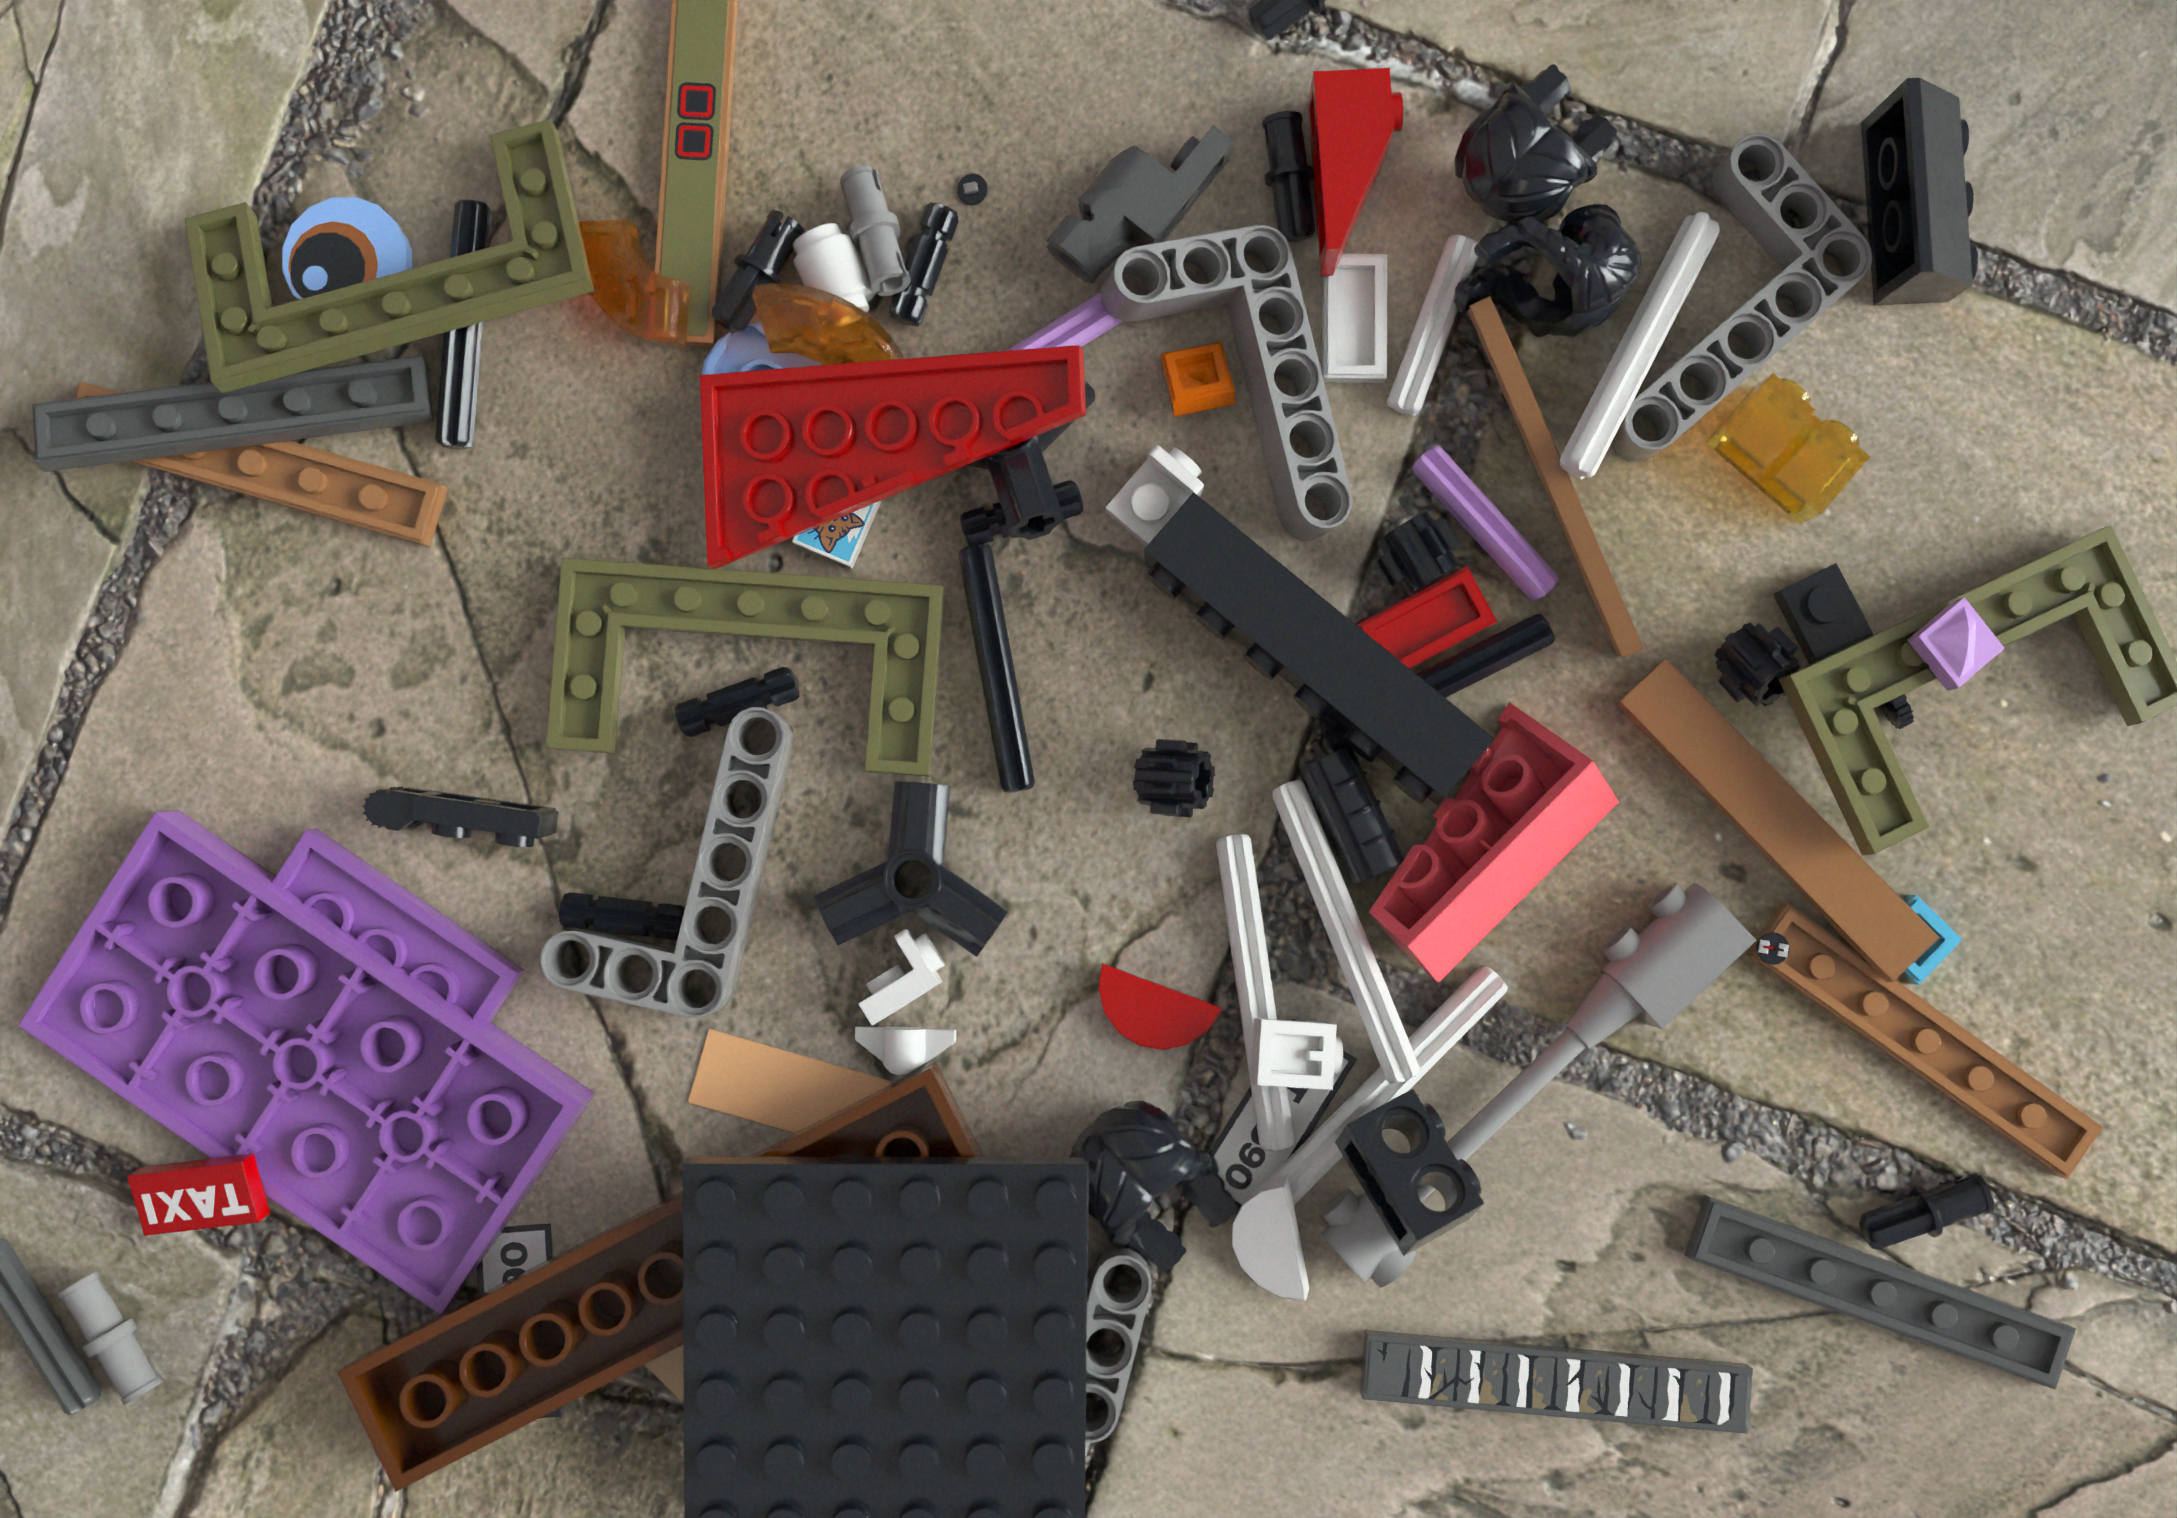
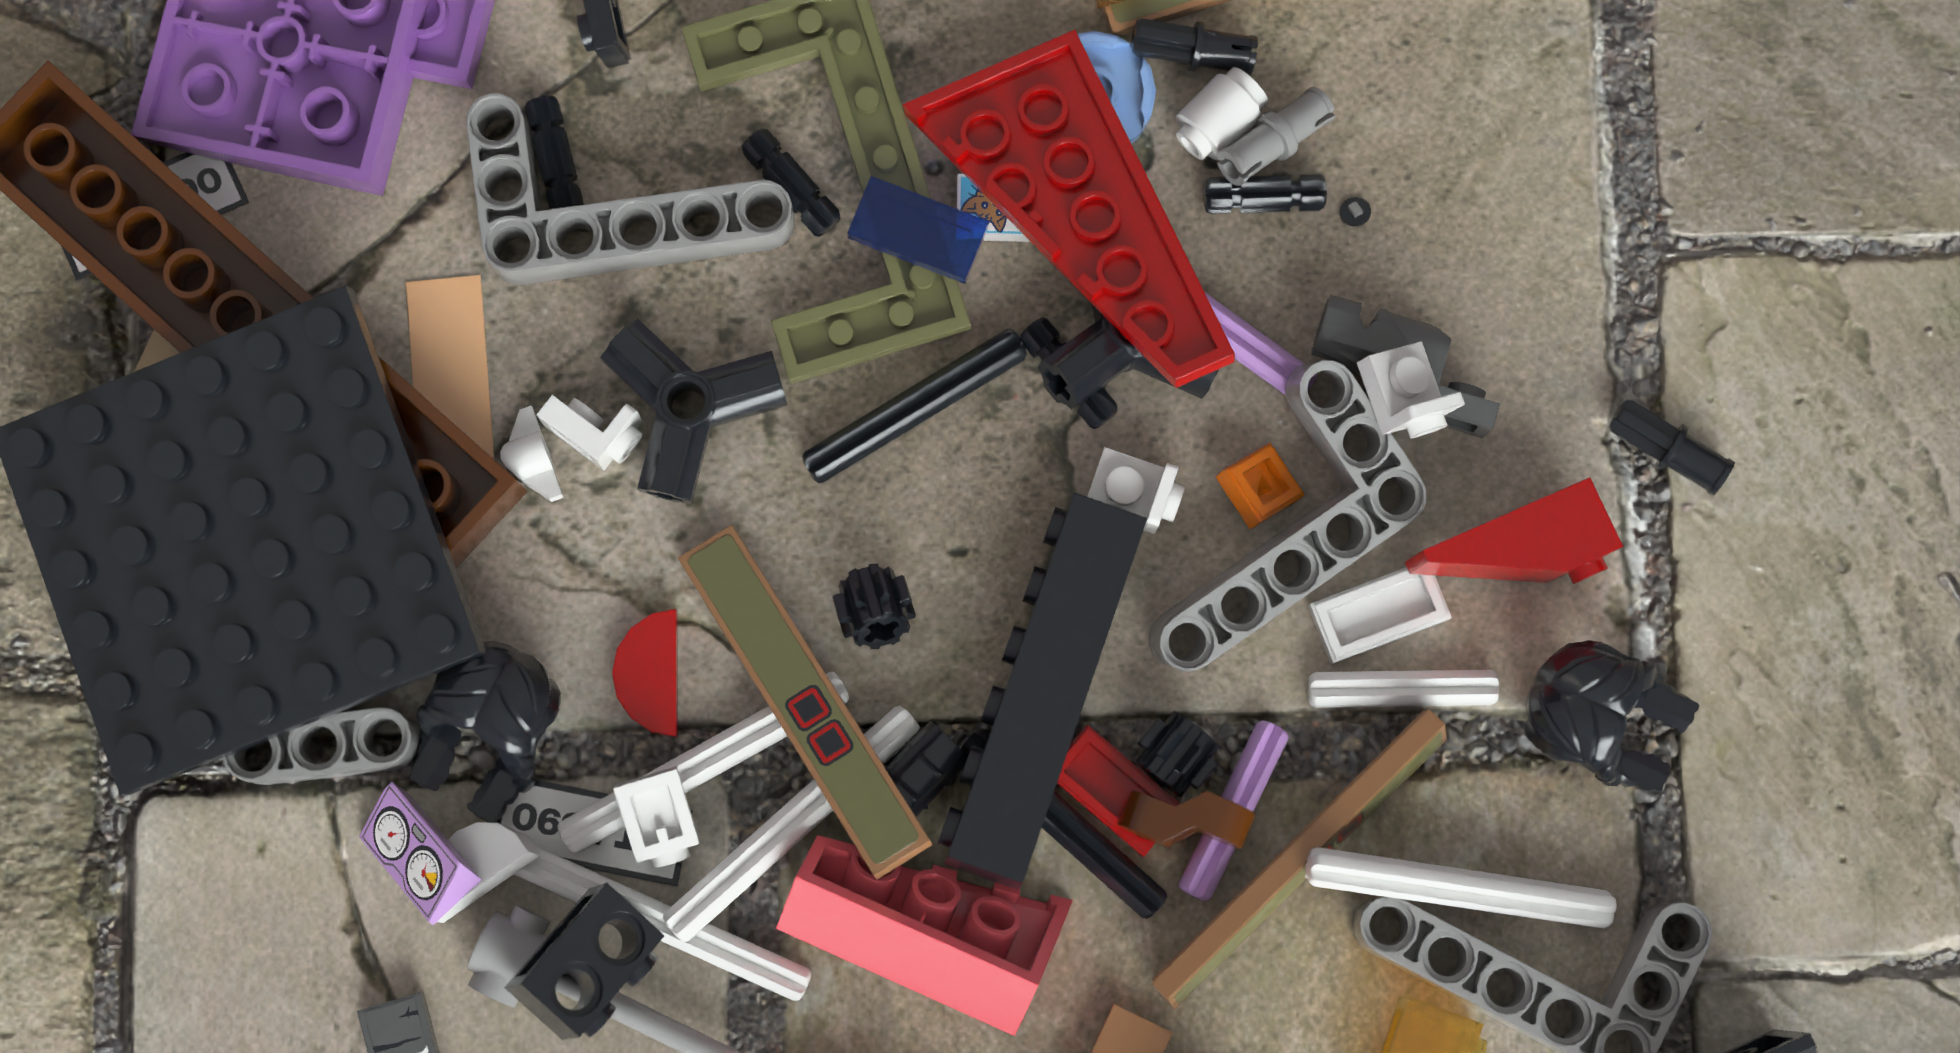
camera: 70 degrees right, 5 degrees down
clear orange tile [752,284,905,365] -> none
black axle [1262,111,1315,242] -> none
black hair [1454,204,1642,338] -> none
none -> slope [359,781,482,925]
none -> olive tile [678,525,932,880]
none -> clear blue tile [847,176,989,284]
none -> reddish brown piece [1116,790,1256,849]
none -> white bracket [1357,341,1465,438]

